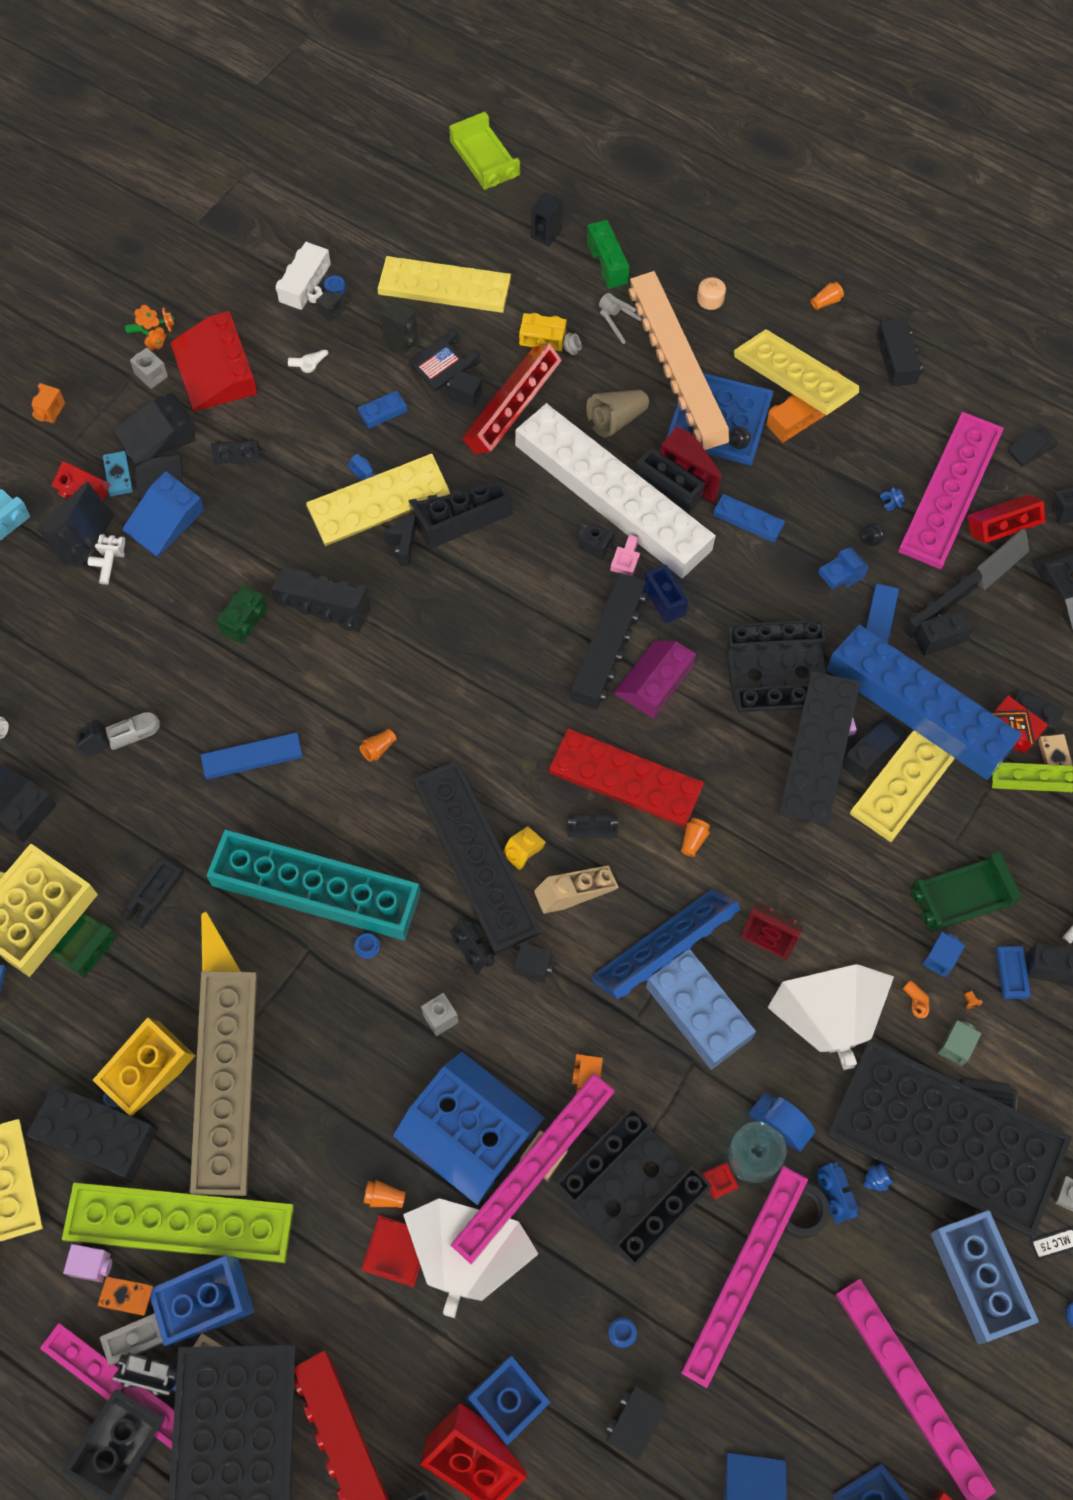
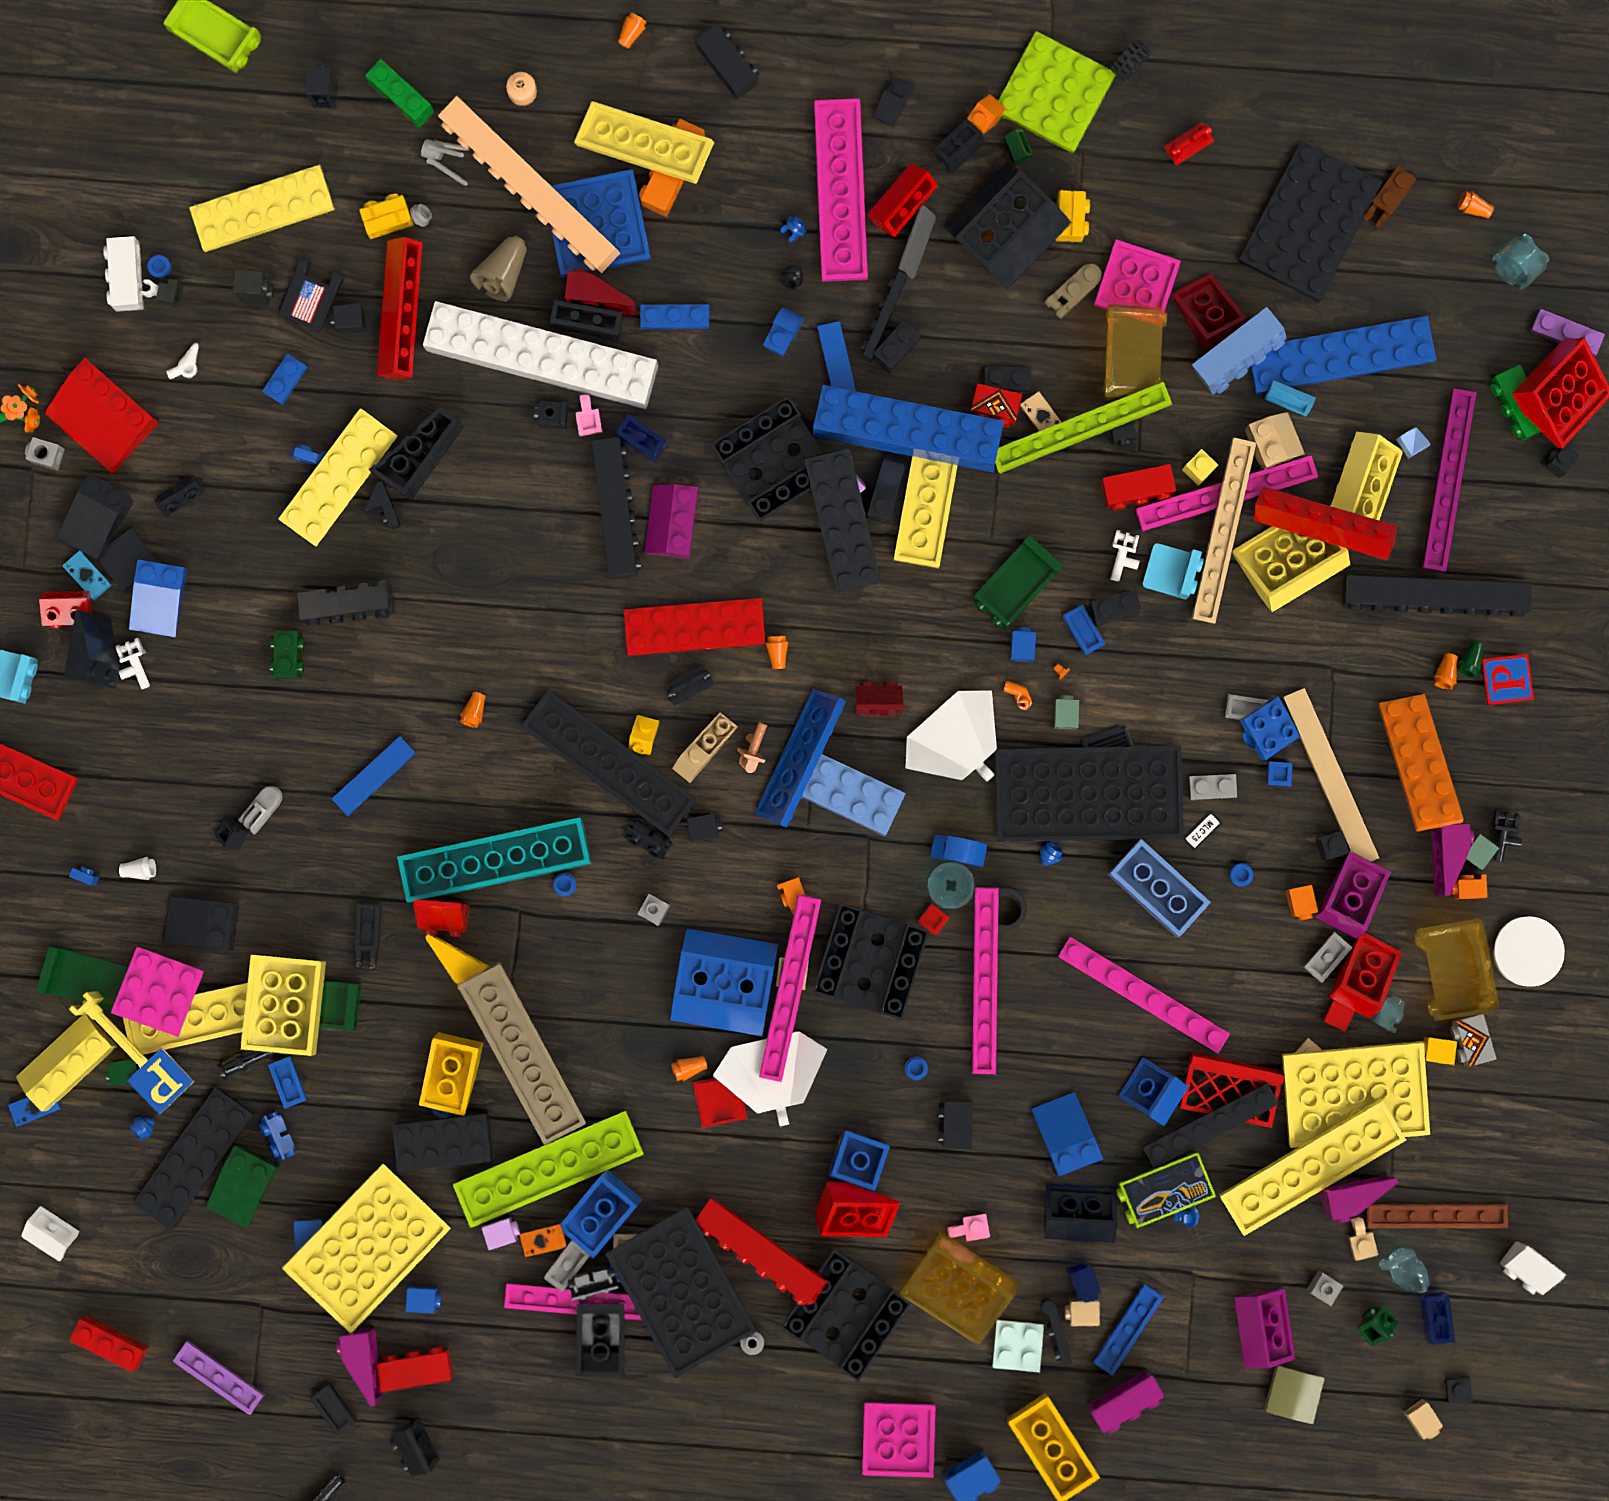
camera: 25 degrees left, 20 degrees up
black plate [729,426,751,450] -> none
blue hinge [815,1163,859,1224] -> none
none -> red slope [414,899,470,937]
none -> nougat arm [737,722,767,773]

